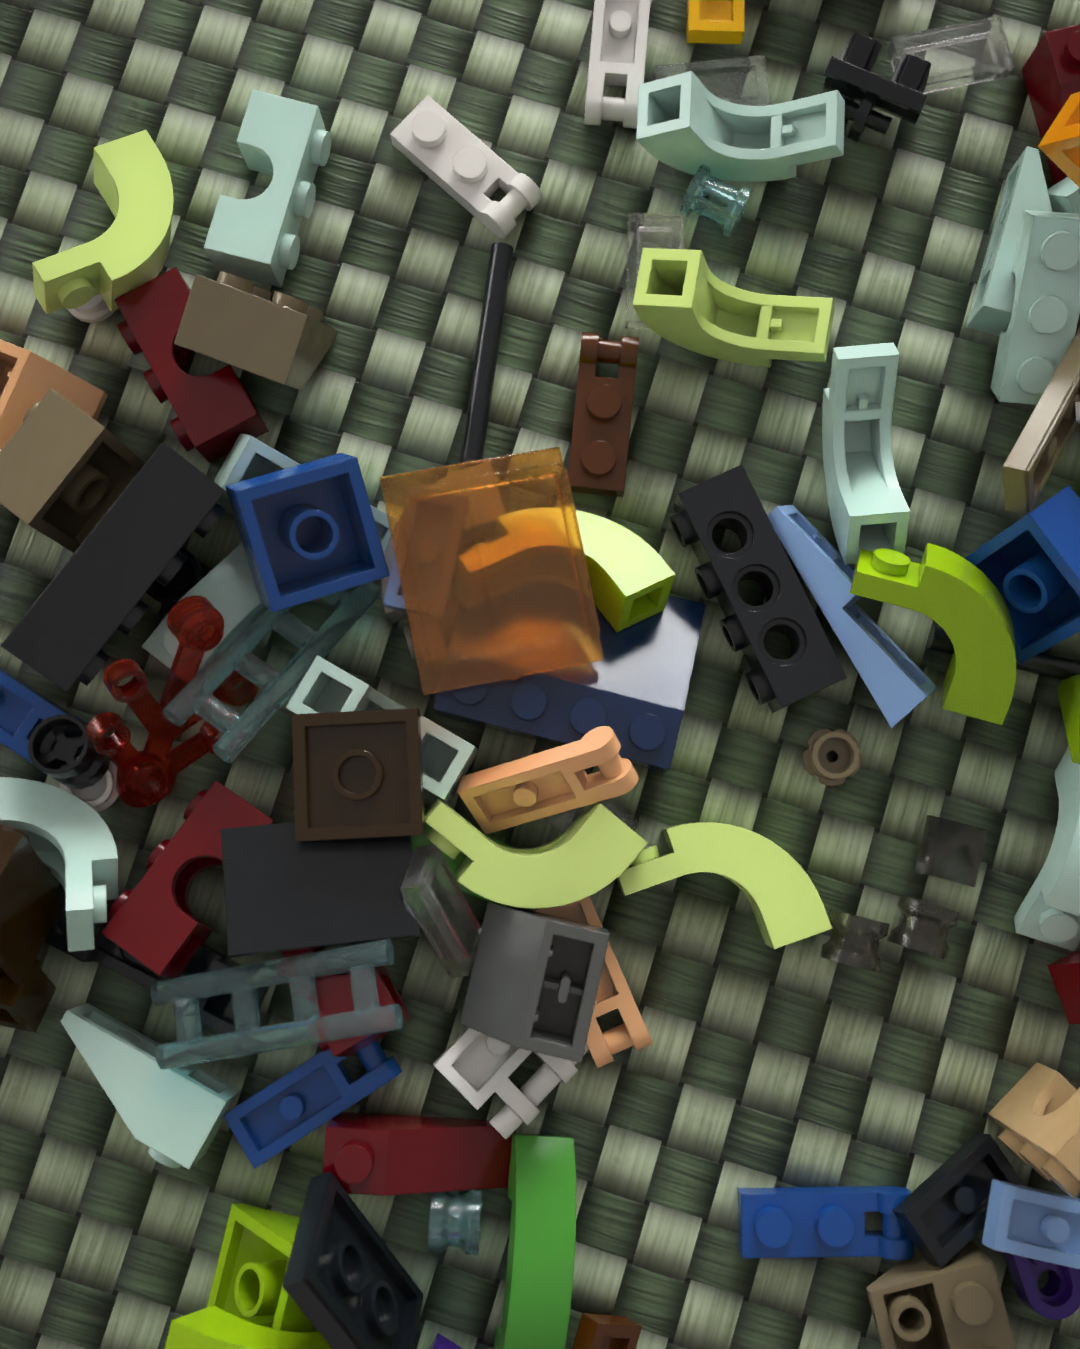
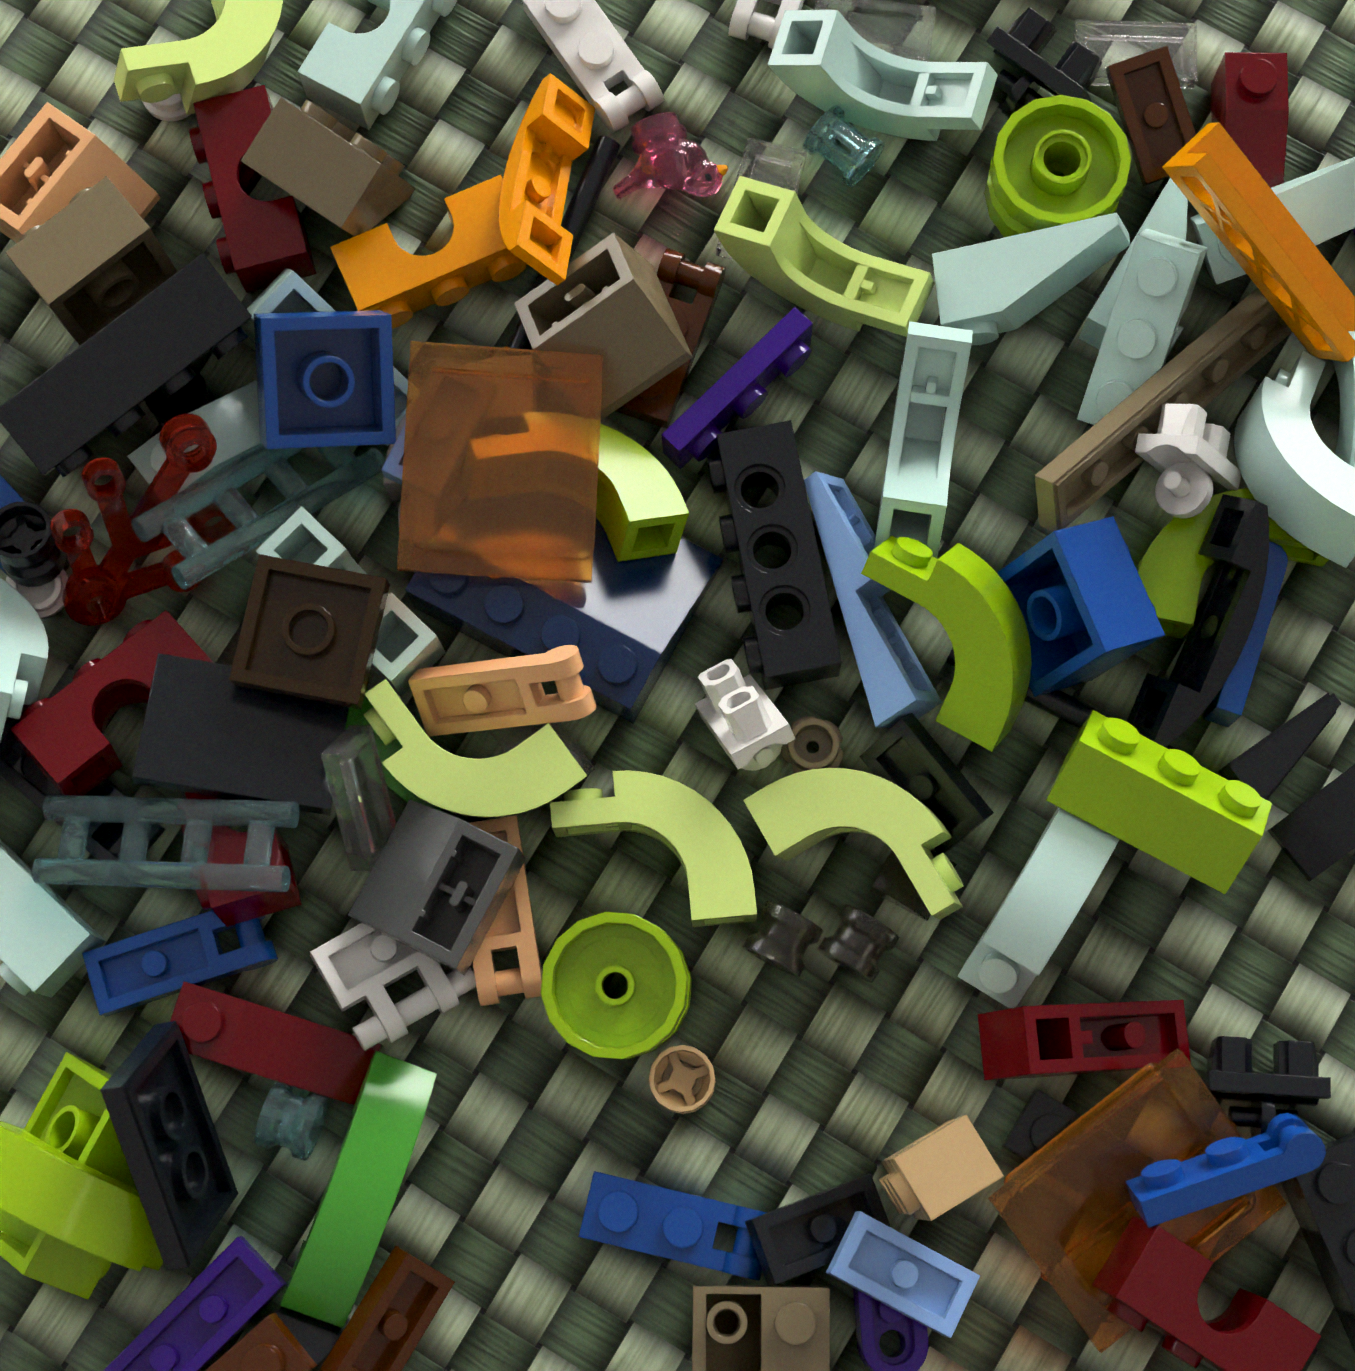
camera: 15 degrees right, 5 degrees down
none -> light orange arch [330,174,527,329]
none -> light orange slope [499,73,595,286]
none -> dark tan slope [514,232,693,422]
none -> lime wheel [541,912,692,1059]
none -> clear pink animal [613,112,728,199]
none -> tan wheel [649,1045,716,1114]
none -> dark purple plate [661,307,813,470]
none -> white hips [695,659,795,771]
none -> yellowish green arch [743,768,964,920]
none -> black plate [859,713,994,854]
none -> light aqua slope [932,212,1131,345]
none -> lime wheel [984,95,1131,237]
none -> reddish brown plate [1105,45,1196,186]

